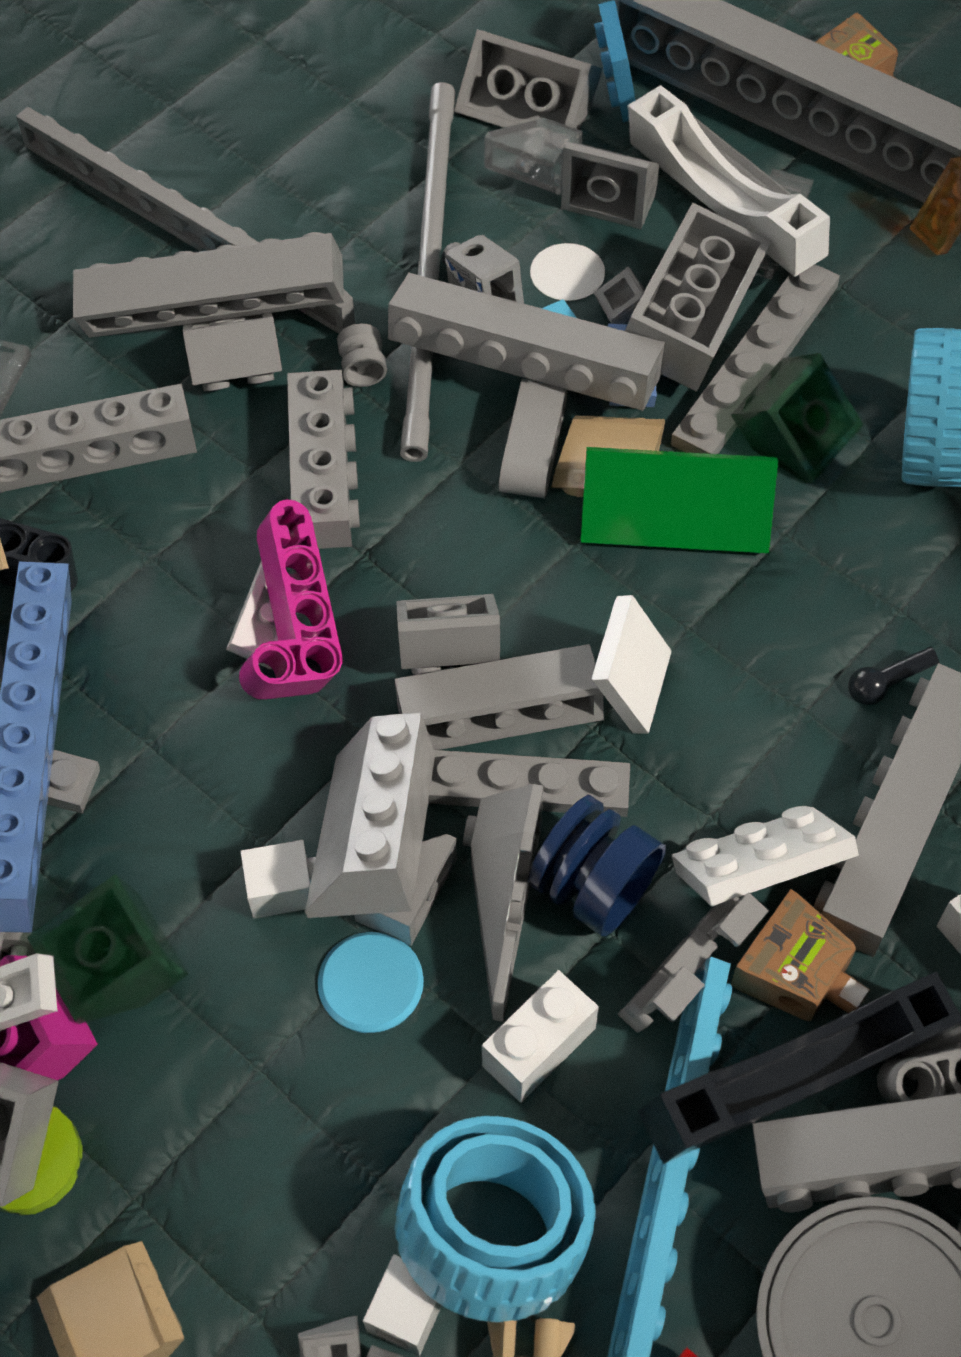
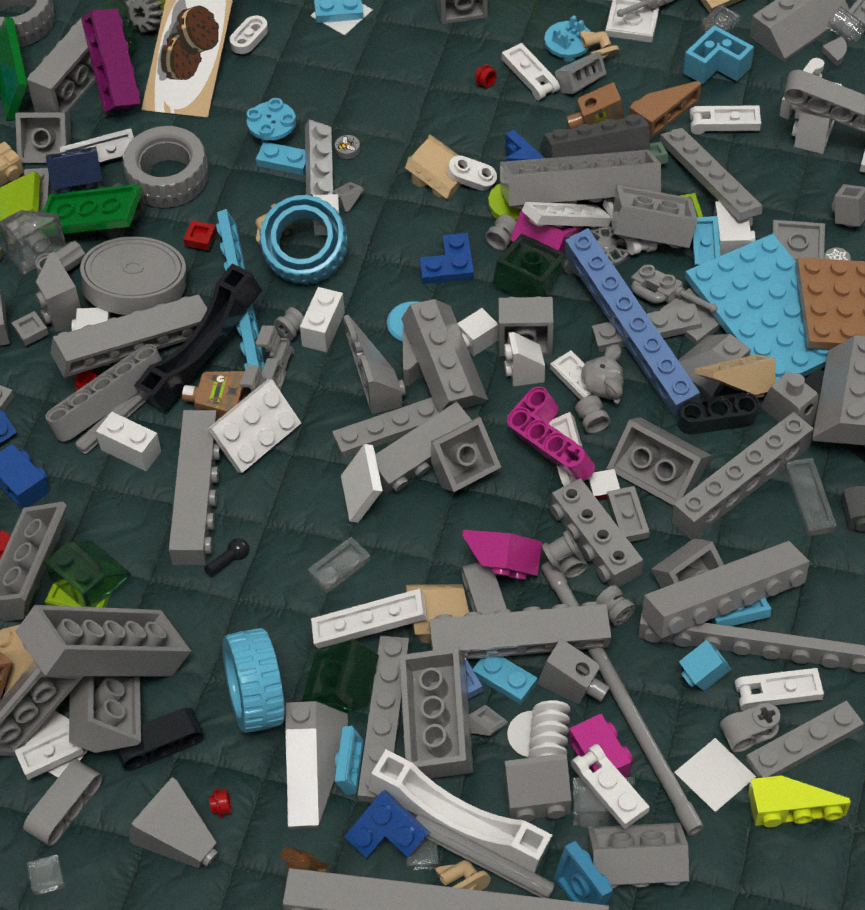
camera: 155 degrees right, 5 degrees down
dark blue wheel [528,795,666,936] -> none
green tile [581,447,778,553] -> none
none -> light grey wheel [274,307,304,341]
none -> light grey wedge [286,701,348,829]
none -> clear plate [308,537,370,593]
none -> white plate [311,589,427,649]
none -> medium azure plate [334,726,364,795]
none -> blue plate [344,790,431,858]
none -> blue plate [420,233,474,284]
none -> tan piece [435,860,491,891]
none -> white plate [446,155,497,191]
none -> dark pink slope [462,530,542,580]
none -> light grey wheel [485,215,516,251]
none -> light grey brick [498,296,554,356]
none -> white slope [504,332,545,387]
none -> white piece [529,700,570,758]
none -> light grey piece [542,530,588,578]
none -> white plate [550,351,594,400]
none -> dark pink brick [569,714,633,778]
none -> white plate [570,744,649,829]
none -> light grey wheel [575,396,611,434]
none -> light grey hair [581,344,624,405]
none -> white tile [587,469,620,501]
none -> light grey slope [606,417,712,506]
none -> light grey plate [607,486,650,542]
none -> white sticker [674,738,756,812]
none -> medium azure brick [679,640,732,691]
none -> light grey piece [719,703,780,753]
none -> white plate [735,668,824,711]
none -> light grey plate [746,700,864,778]
none -> neon yellow slope [748,776,850,827]

